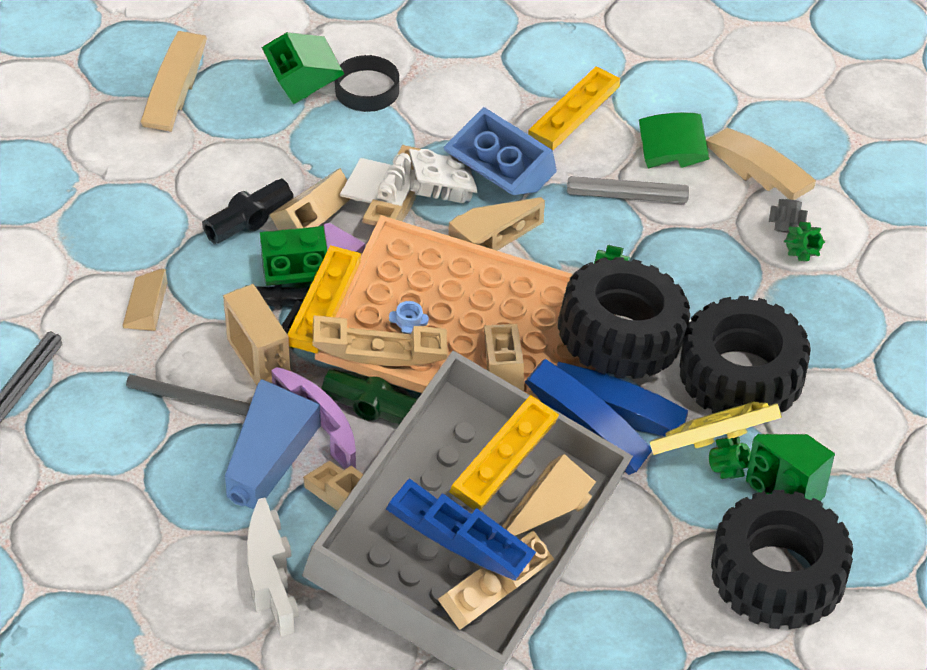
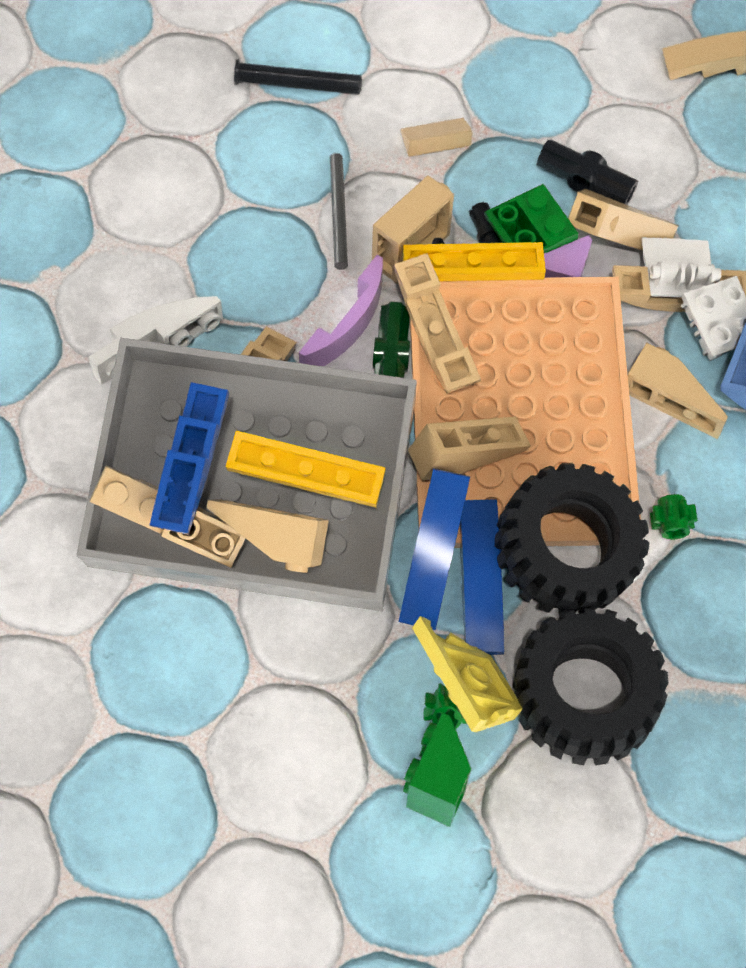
camera: 70 degrees right, 15 degrees up
medium blue slope [225,379,321,509] -> none
light blue plate [389,301,429,334] -> none
black tyre [711,490,853,629] -> none

